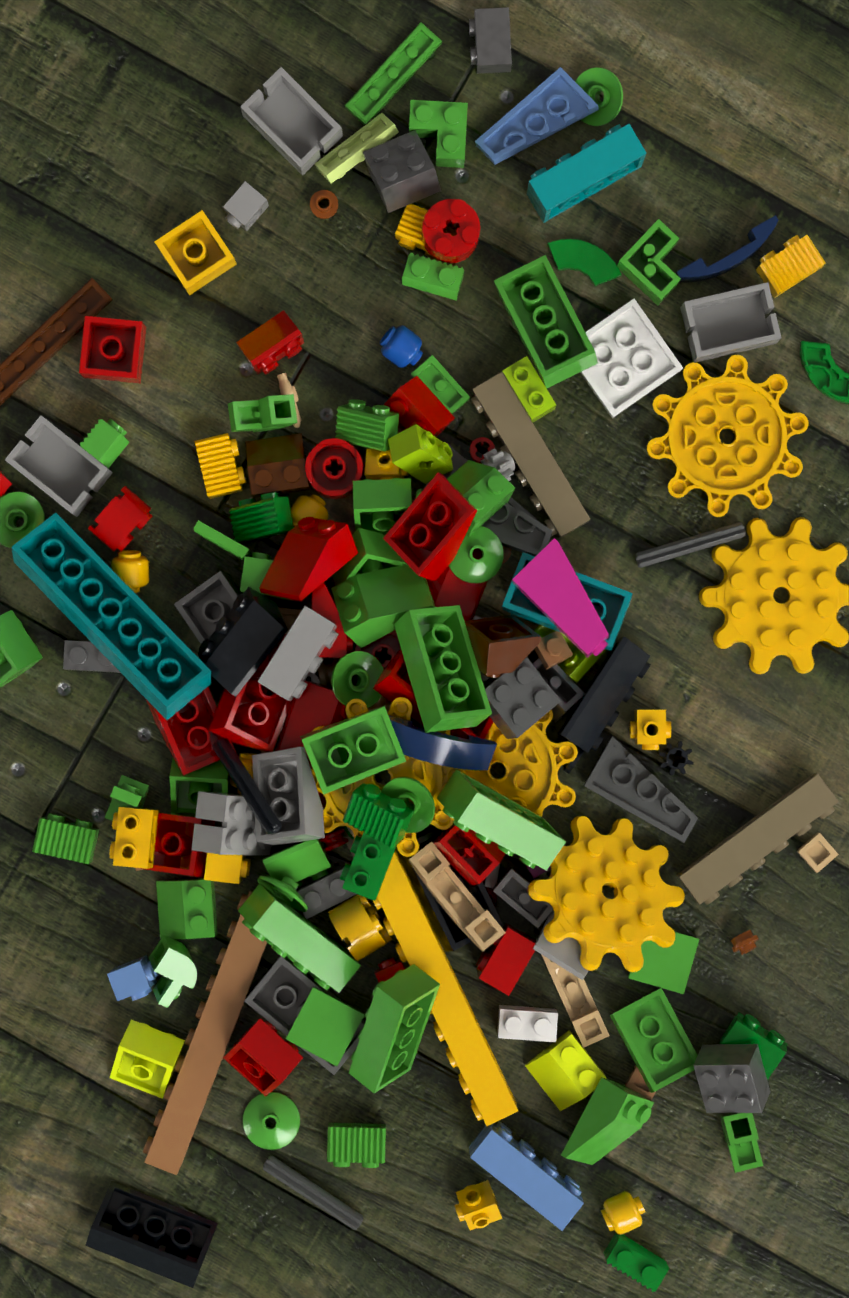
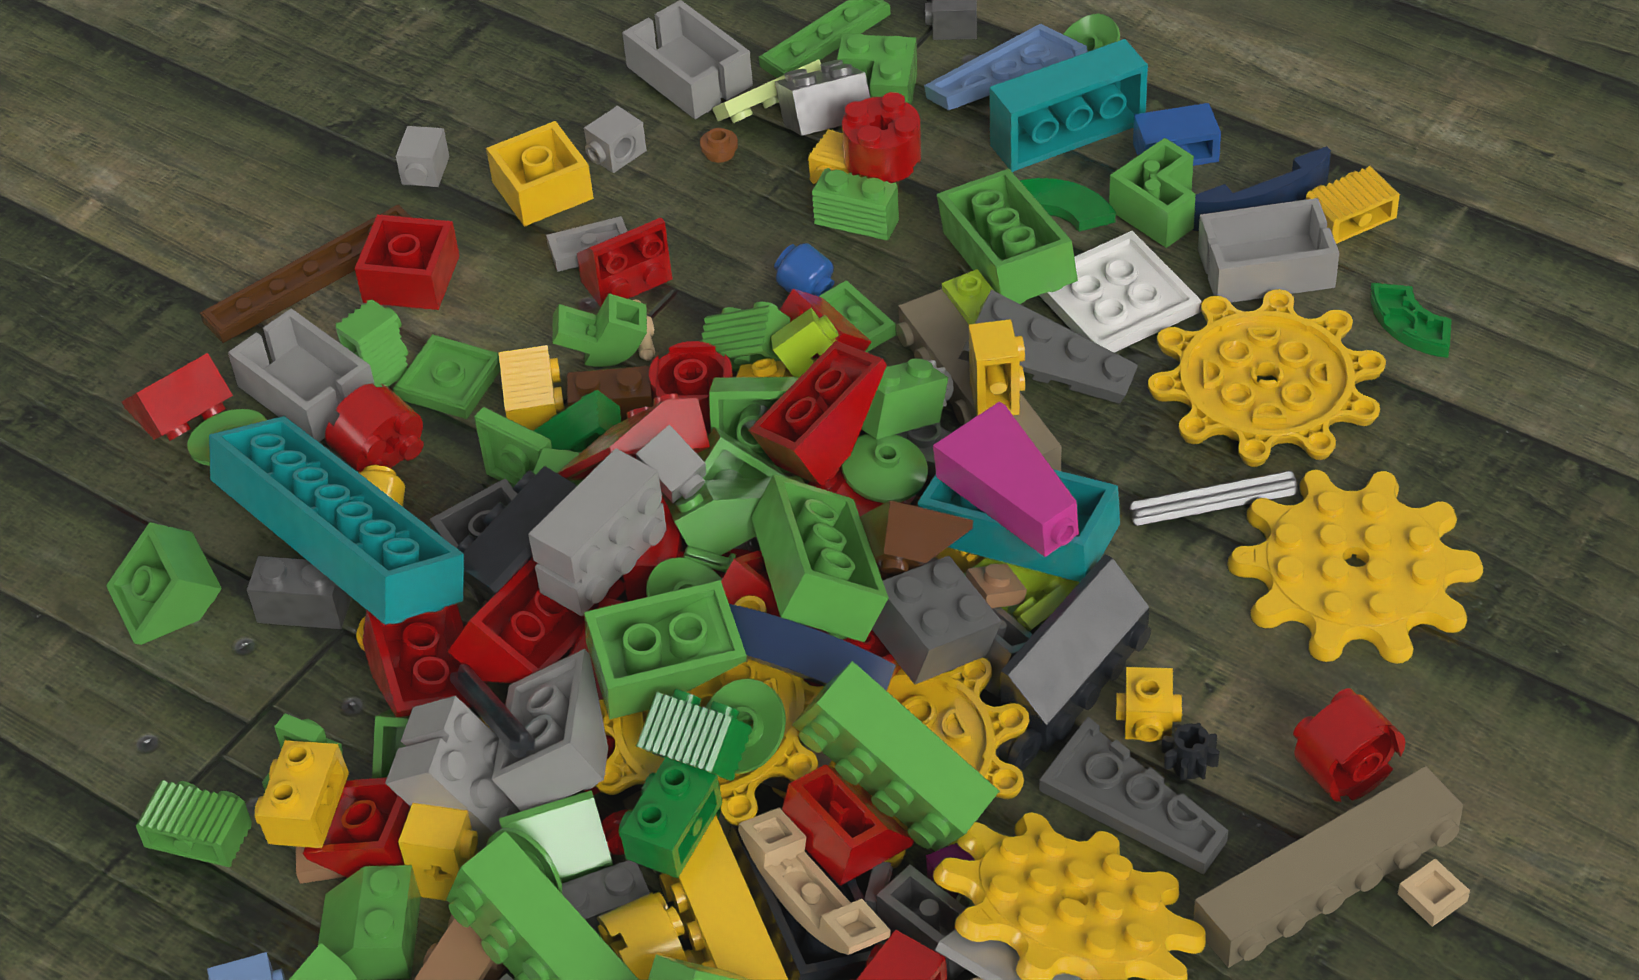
camera: 10 degrees right, 40 degrees down
none -> bright green tile [393,334,501,419]
none -> light grey brick [396,126,450,187]
none -> light grey plate [546,216,627,272]
none -> light grey brick [636,425,706,503]
none -> bright green piece [684,546,736,577]
none -> dark grey wing [958,290,1138,404]
none -> yellow brick [969,319,1025,416]
none -> blue brick [1133,103,1221,166]
none -> red brick [1293,688,1406,802]

